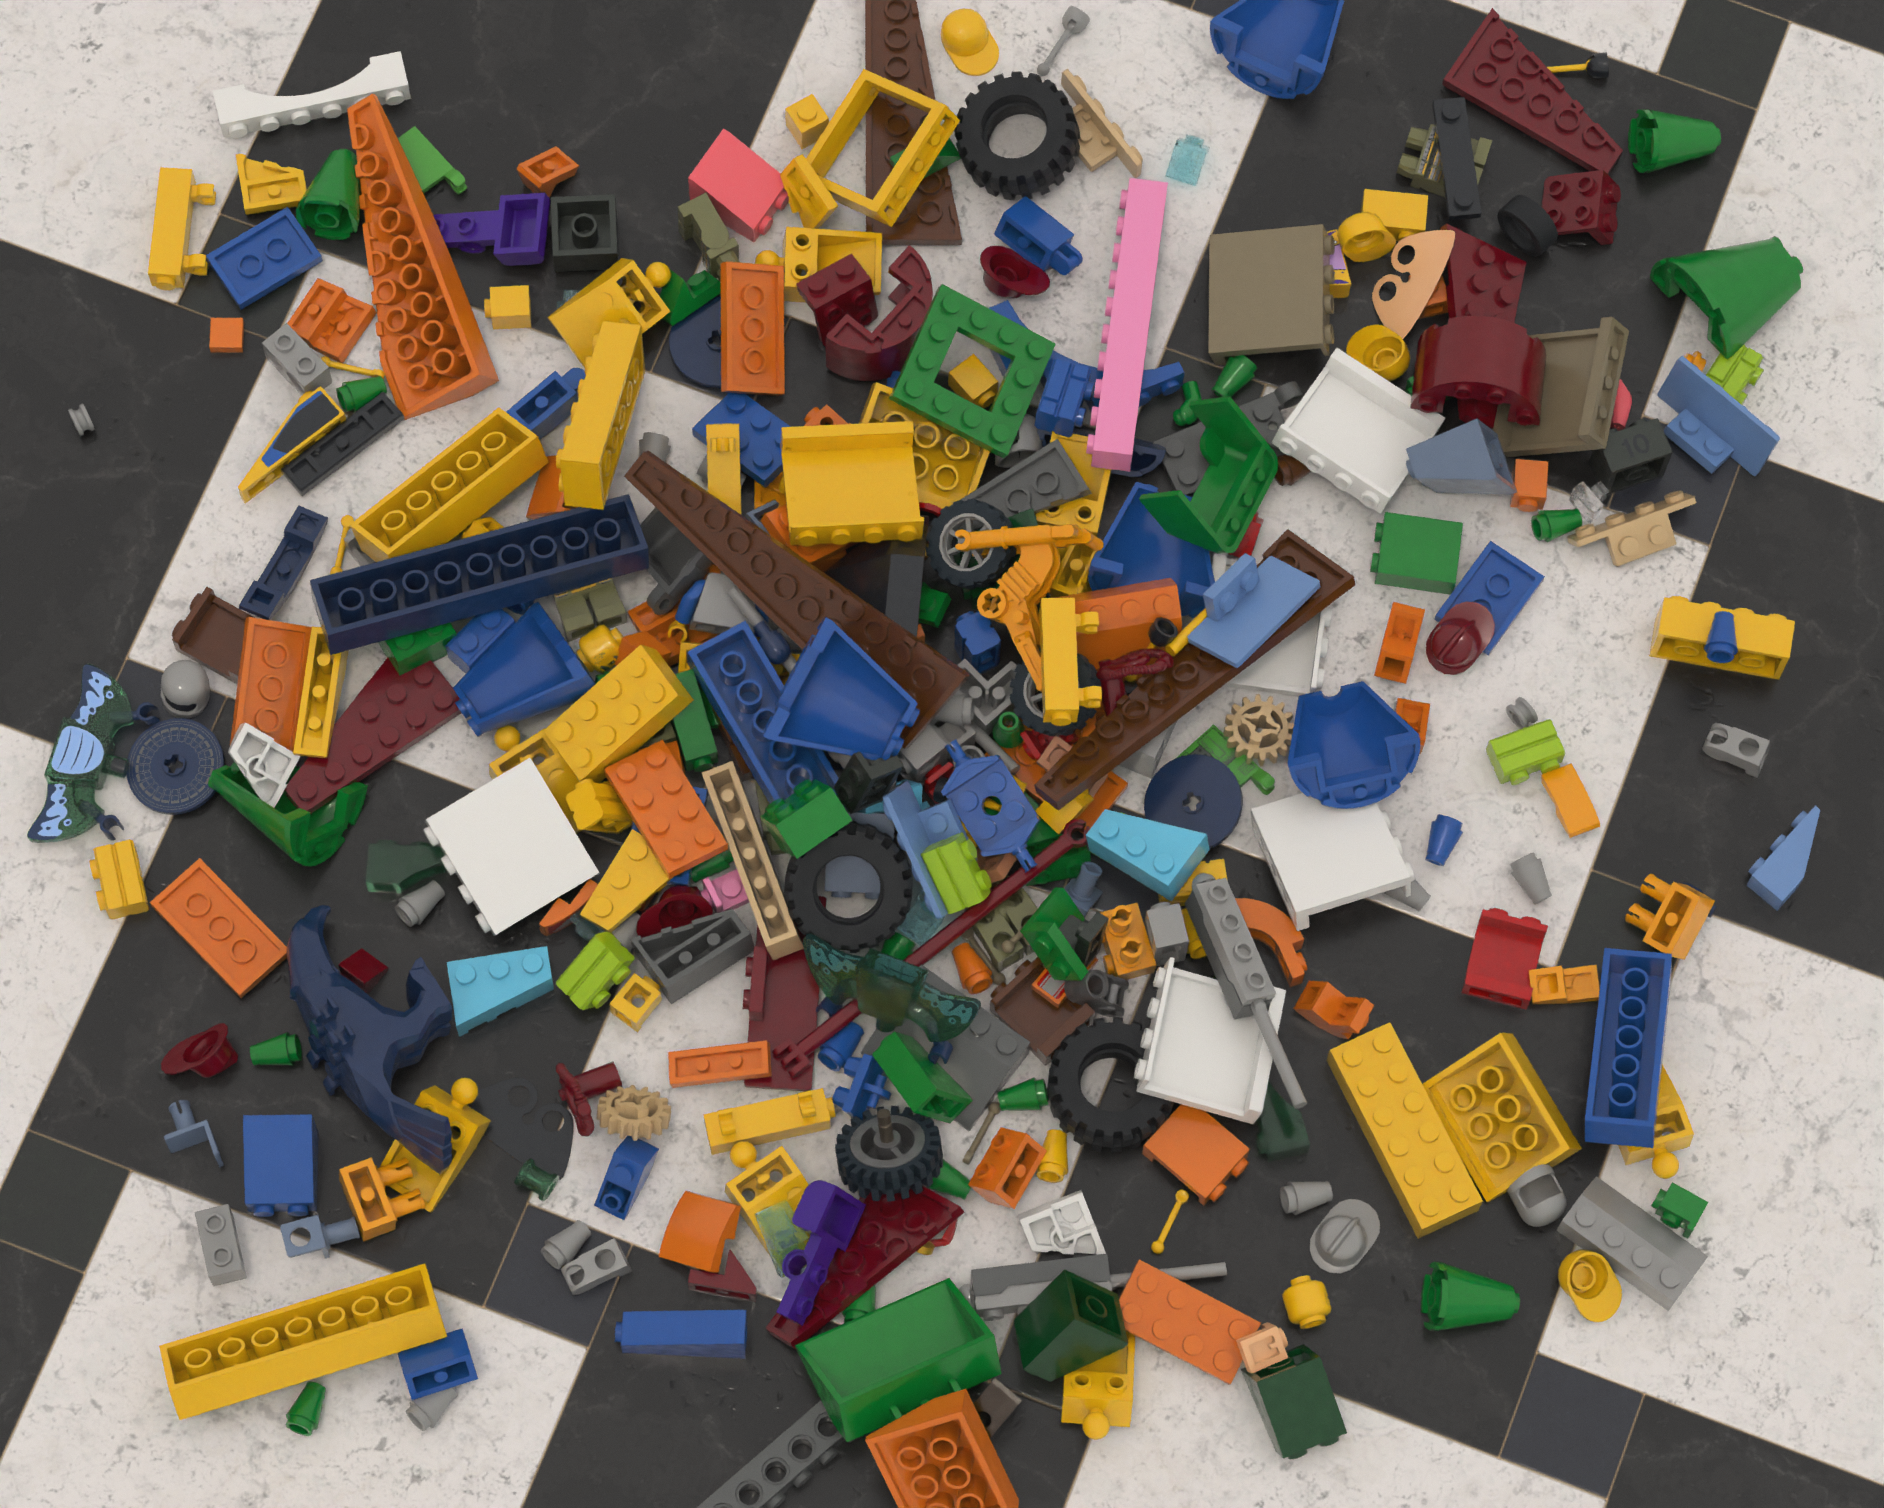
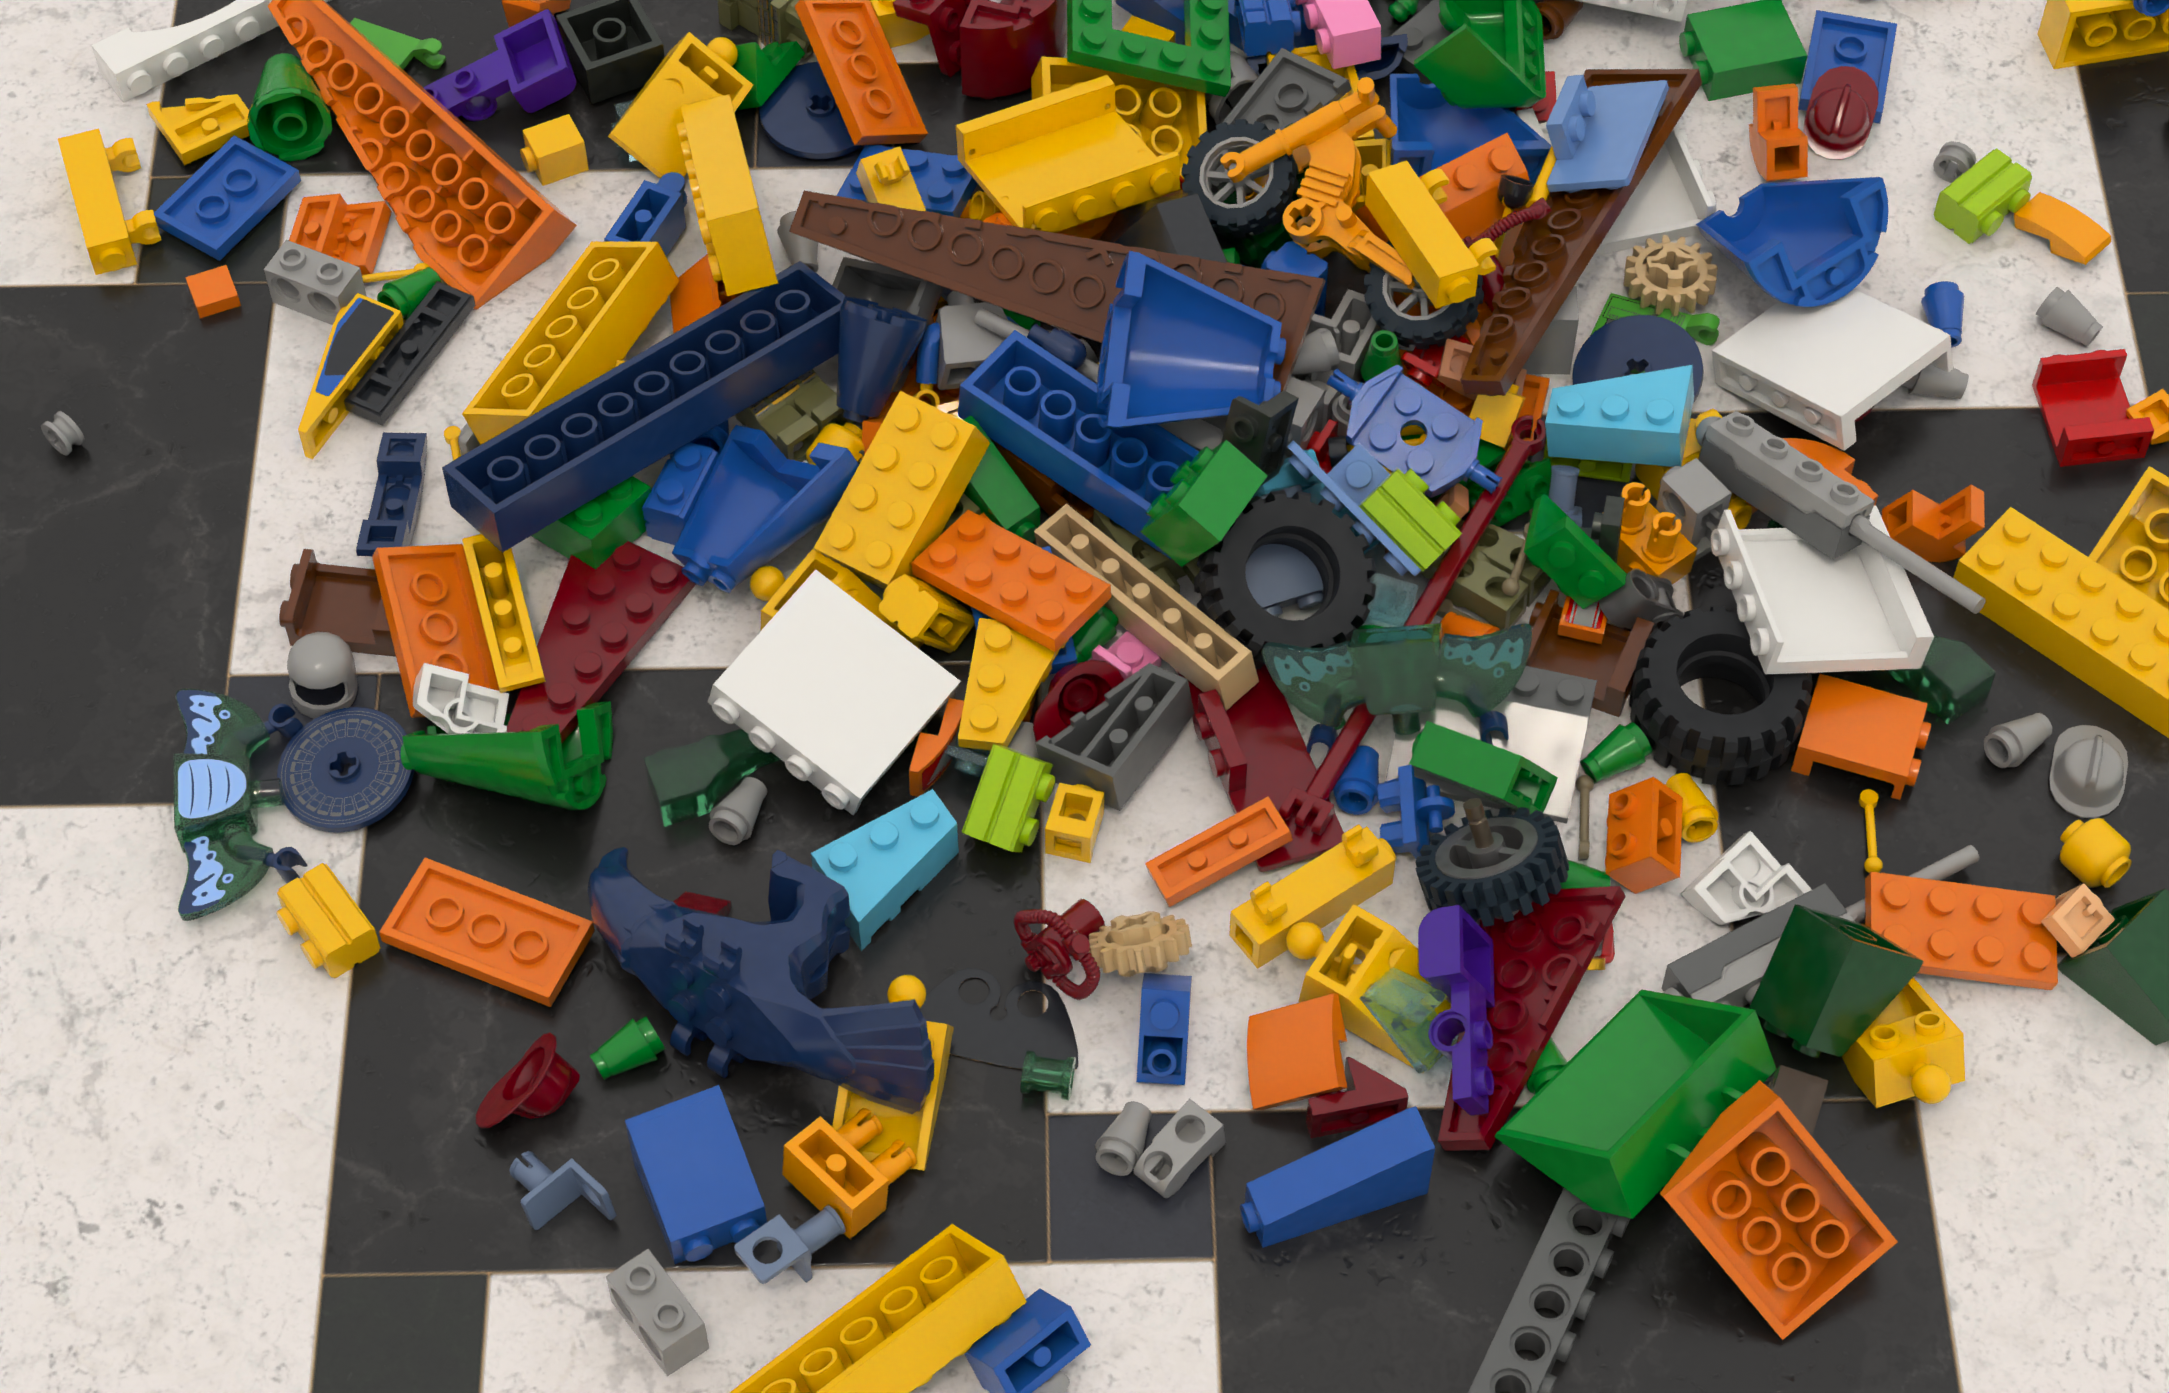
camera: 20 degrees left, 15 degrees down
none -> dark blue cone [836,297,927,423]

